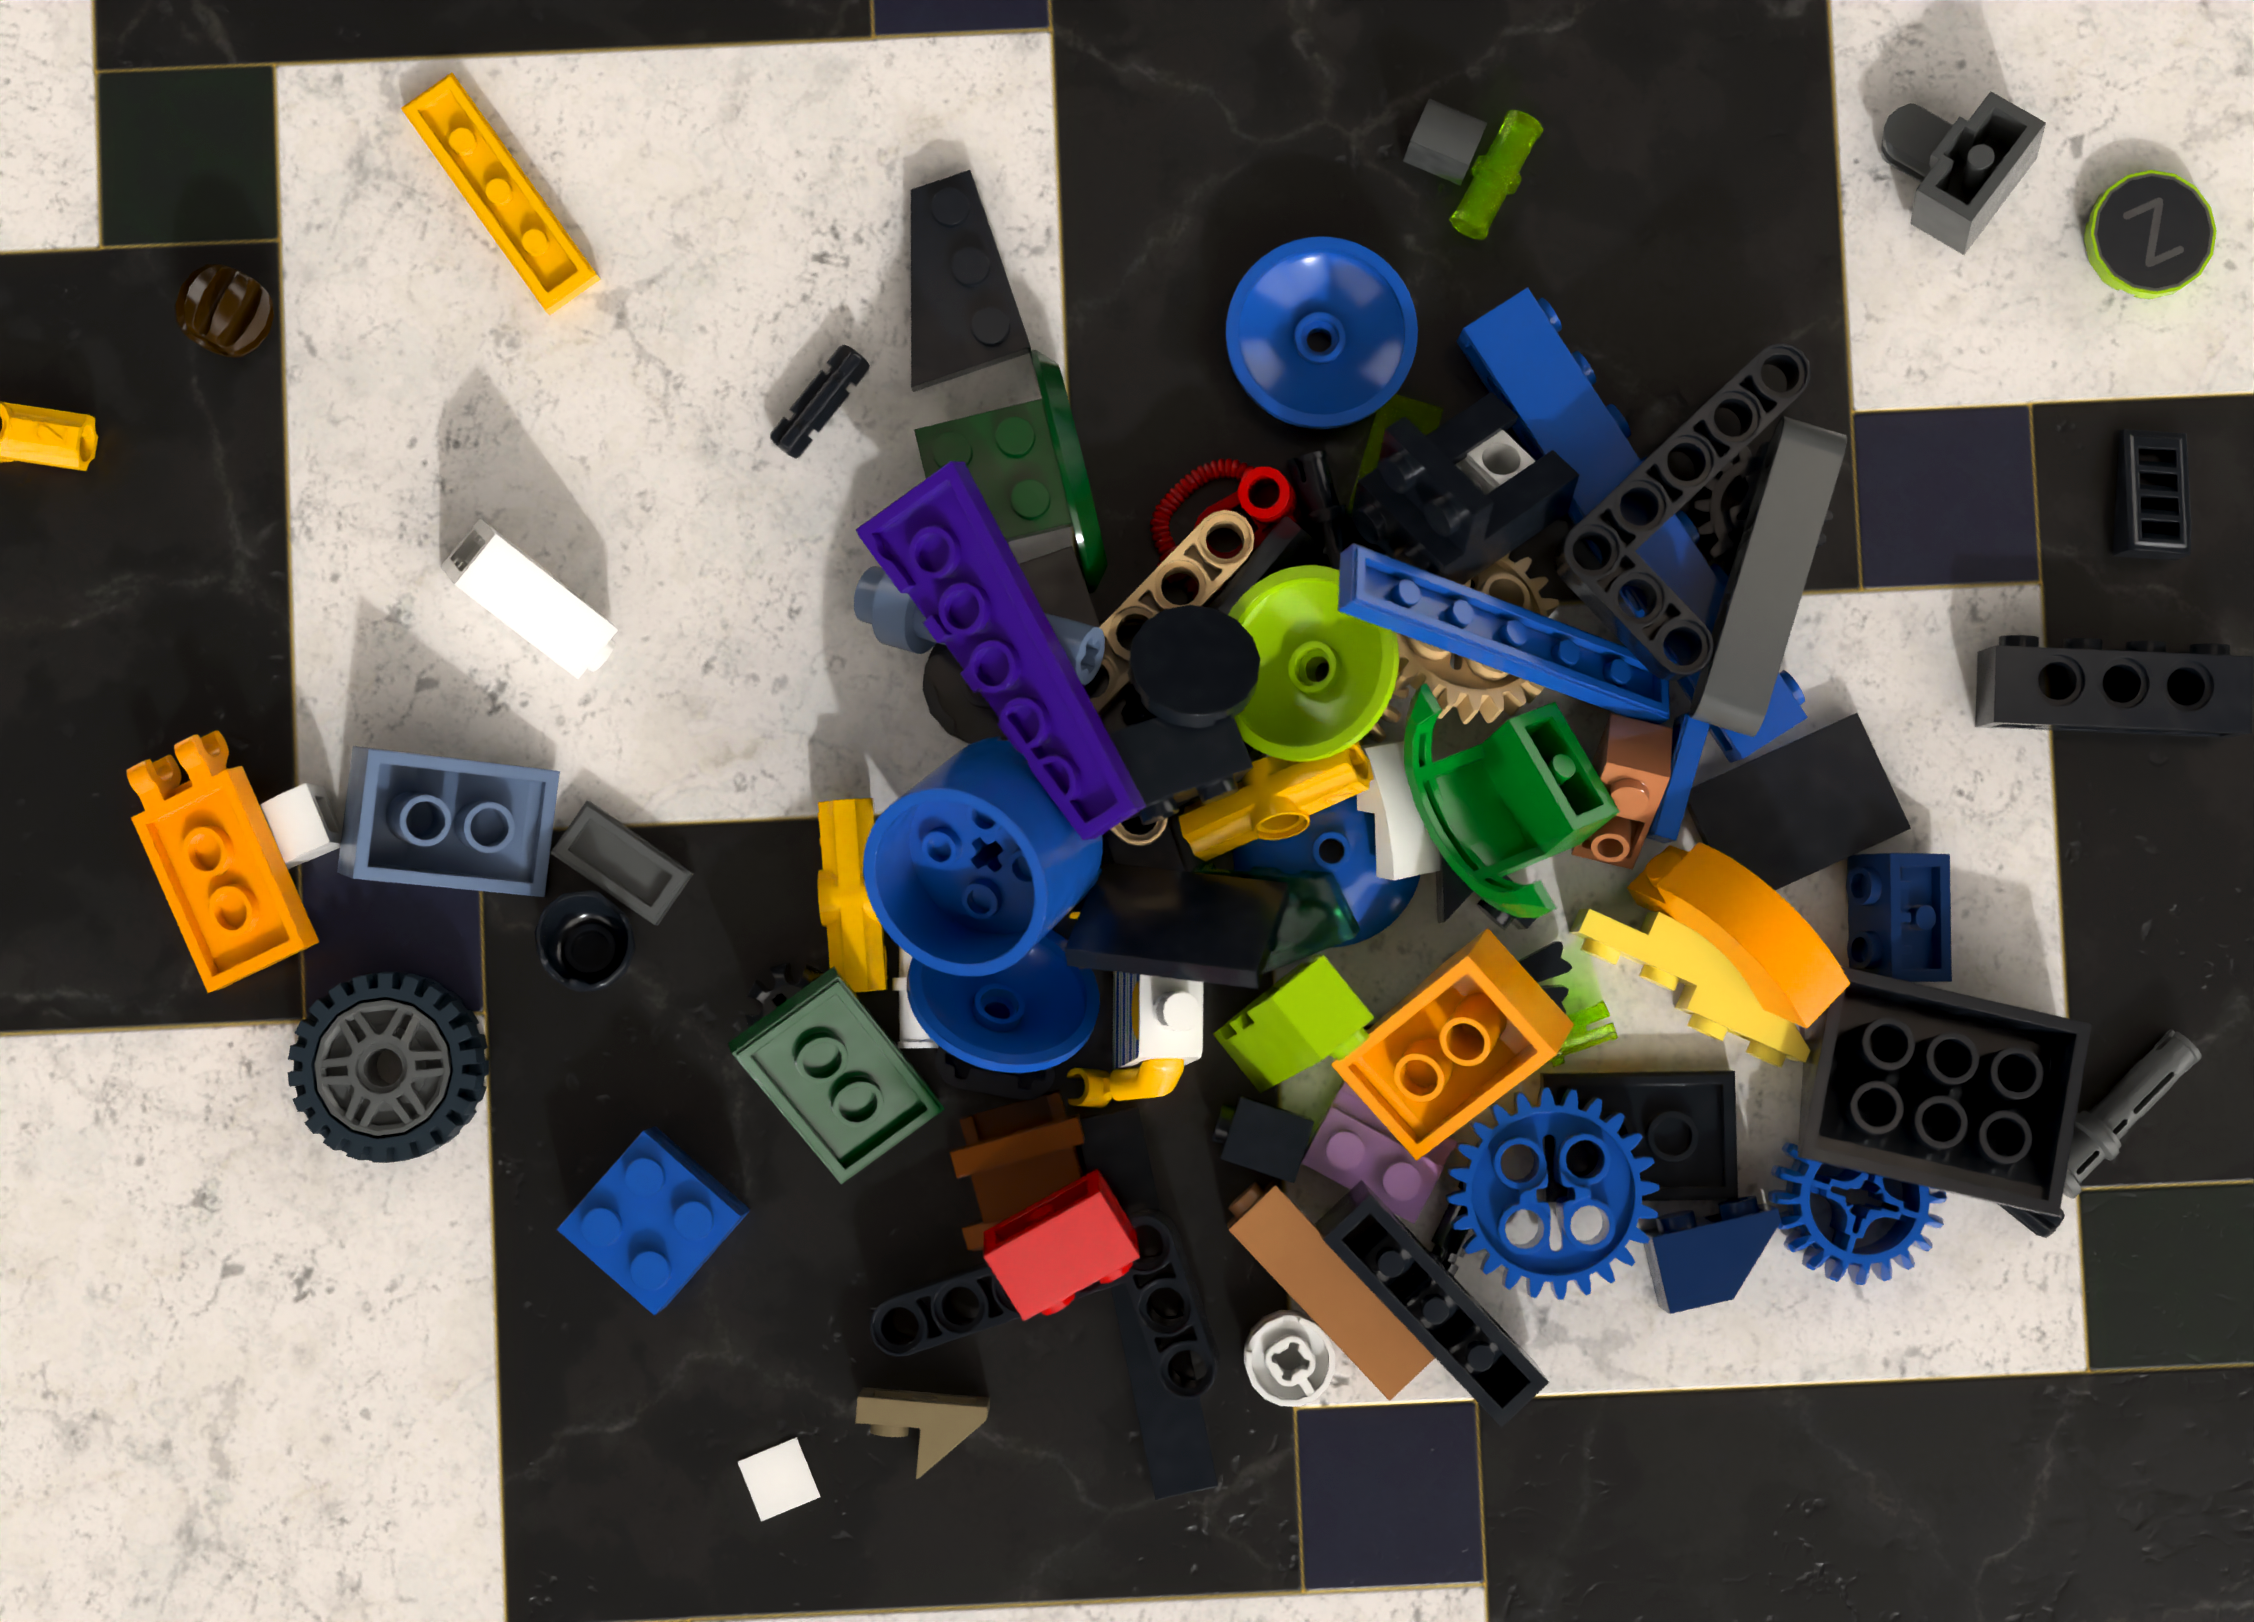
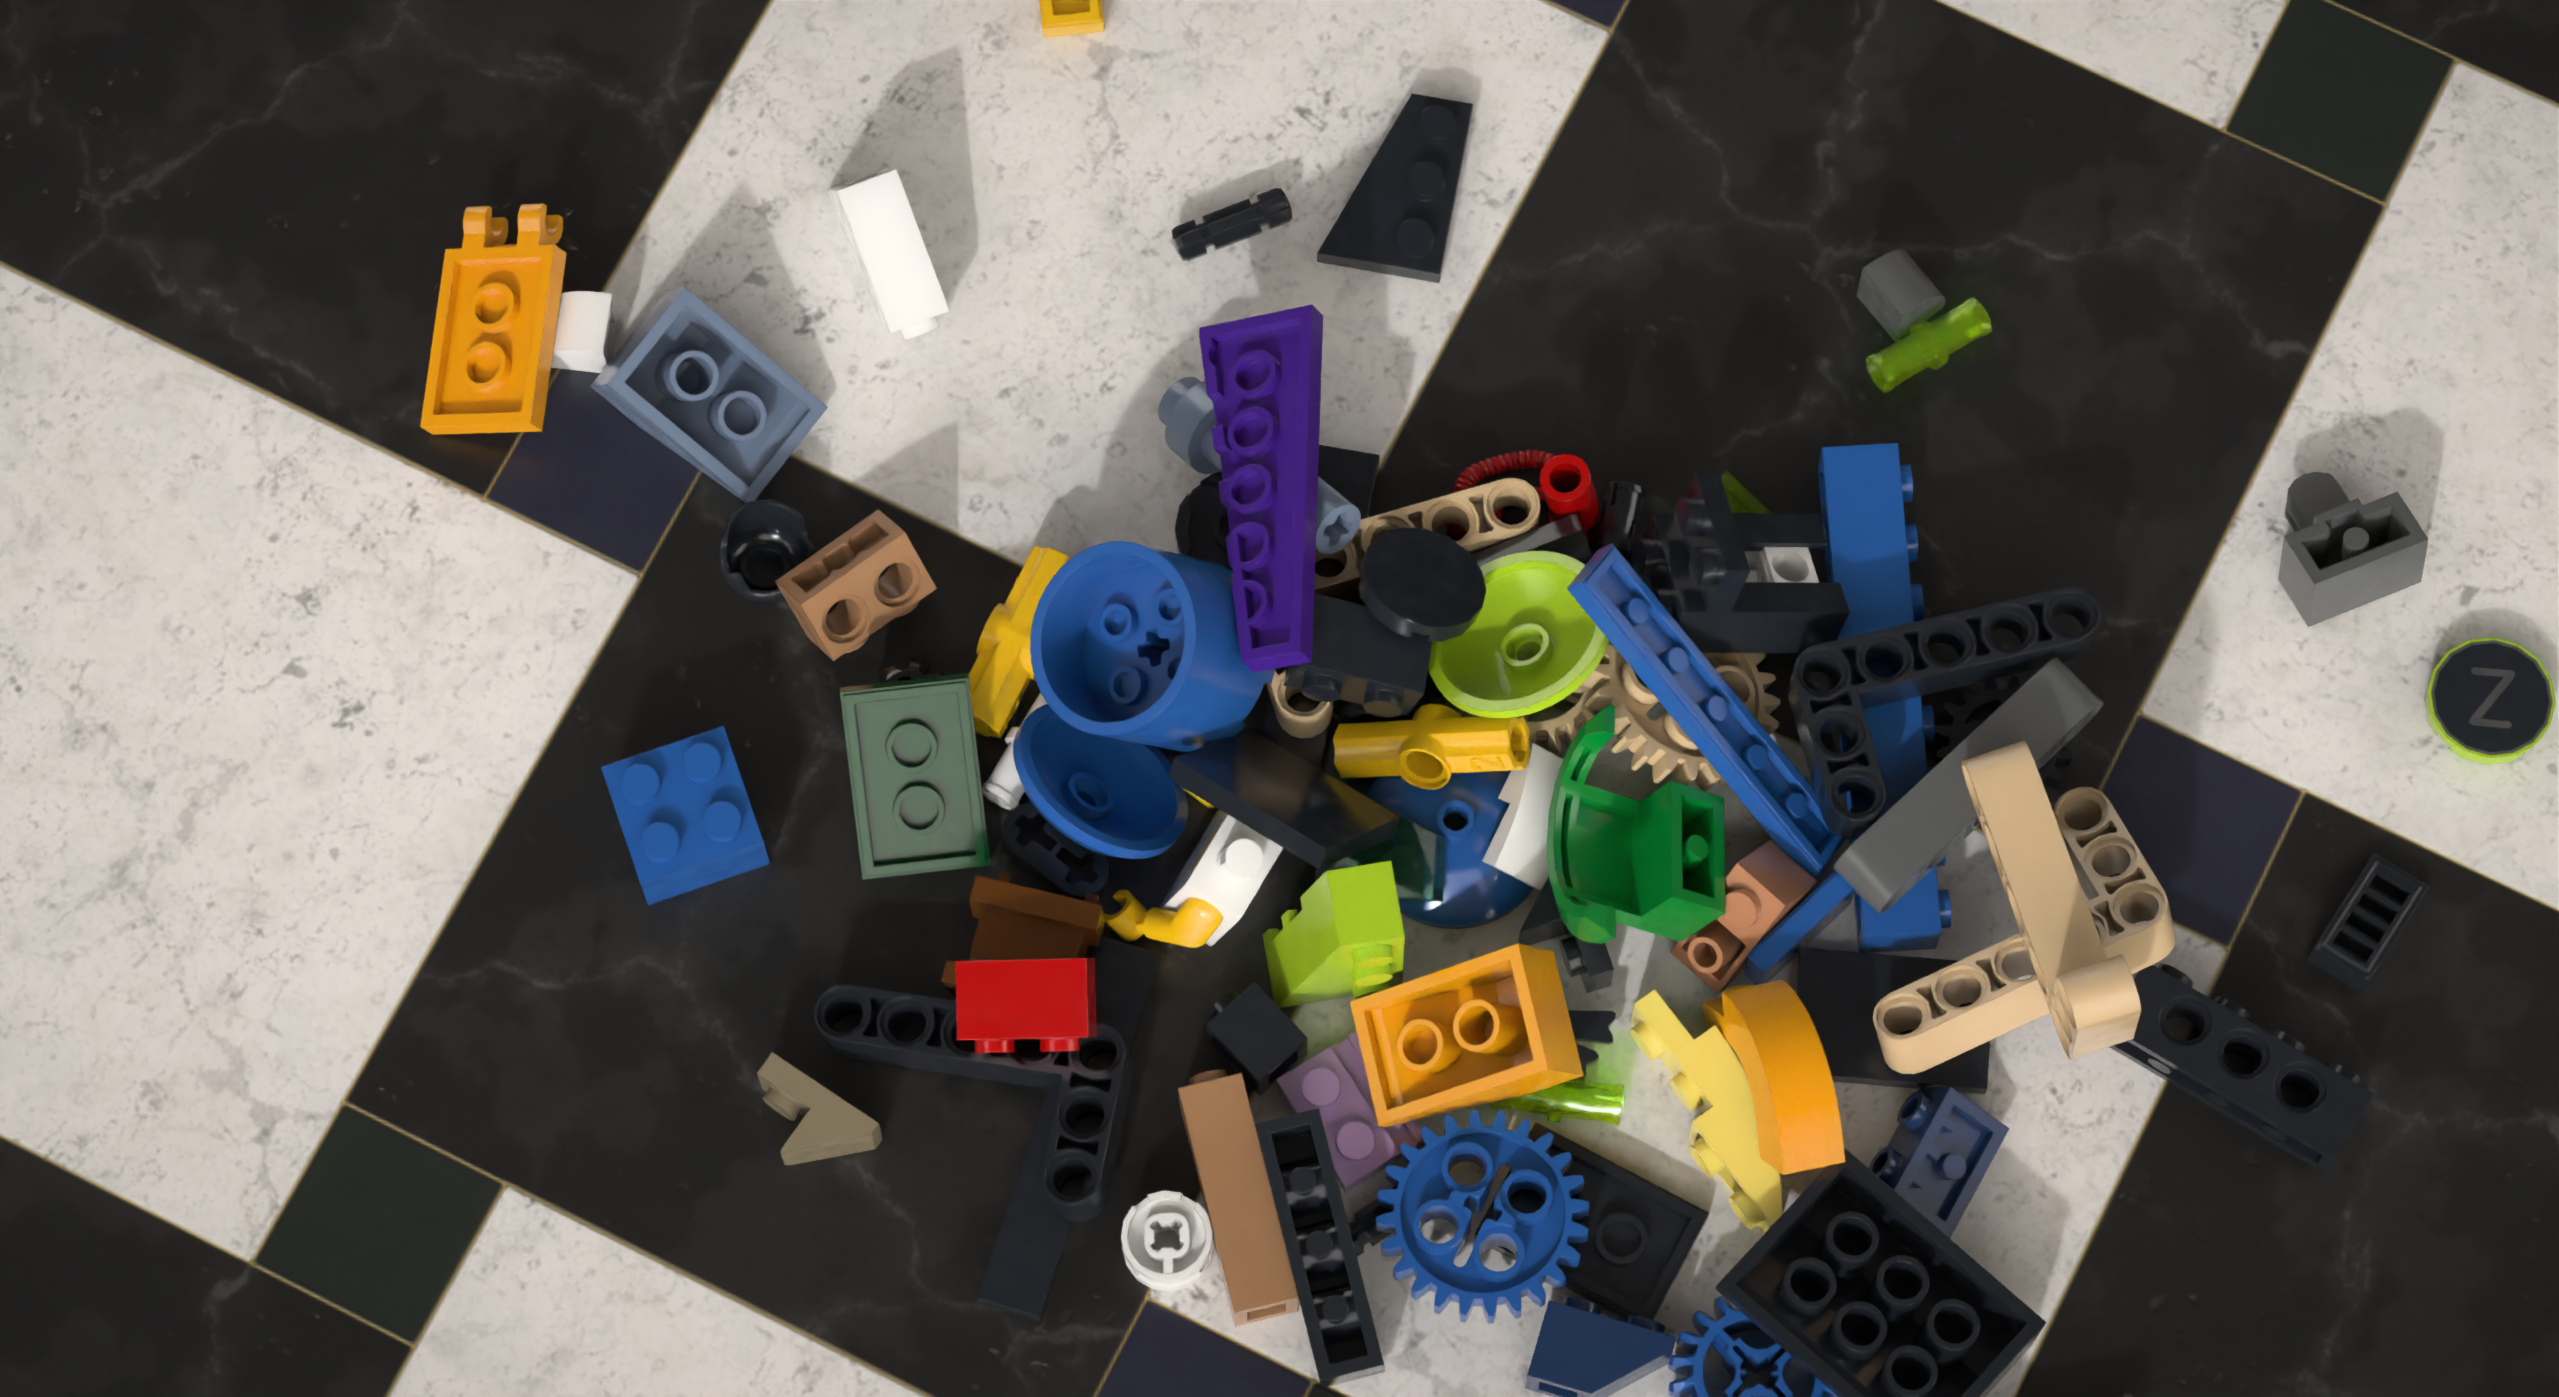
camera: 30 degrees right, 15 degrees down
wheel [287,972,489,1163] -> none
dark grey tile [551,801,694,925] -> none
white sticker [738,1437,821,1521] -> none
dark green piece [914,350,1108,594] -> none
blue dish [1225,237,1418,429] -> none
none -> medium nougat brick [775,509,937,661]
none -> tan beam [1873,787,2176,1074]
none -> tan beam [1961,740,2141,1060]

